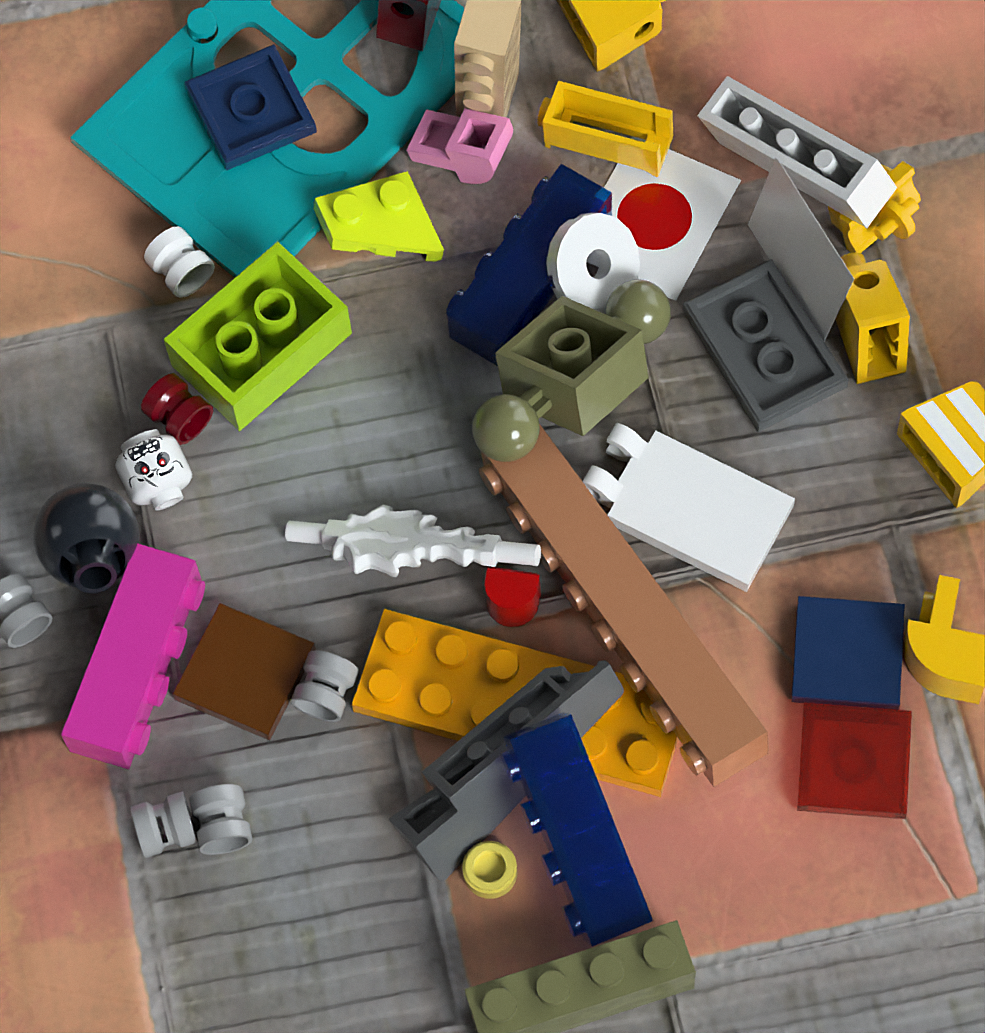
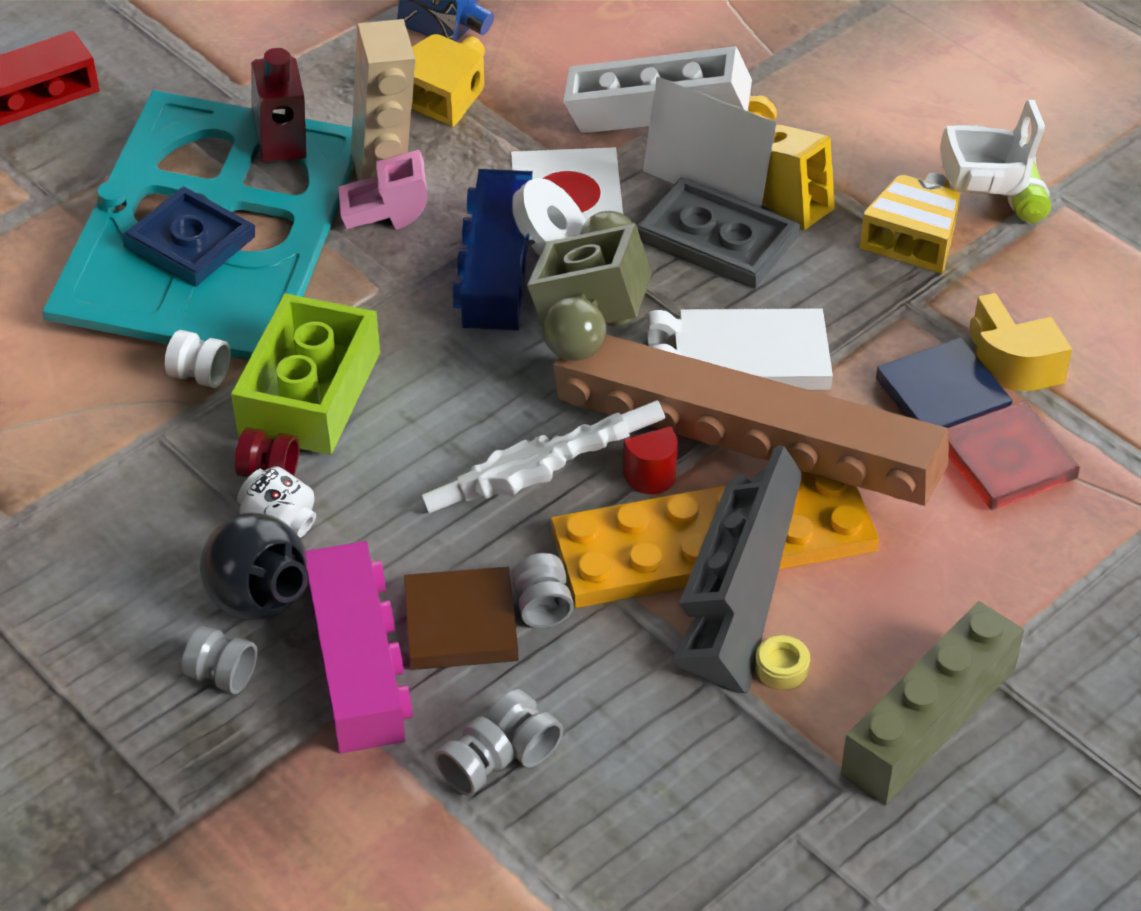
camera: 35 degrees left, 20 degrees down
neon yellow wing [313,171,444,262] -> none
clear blue brick [500,712,653,947] -> none
yellow window [537,81,673,177] -> none

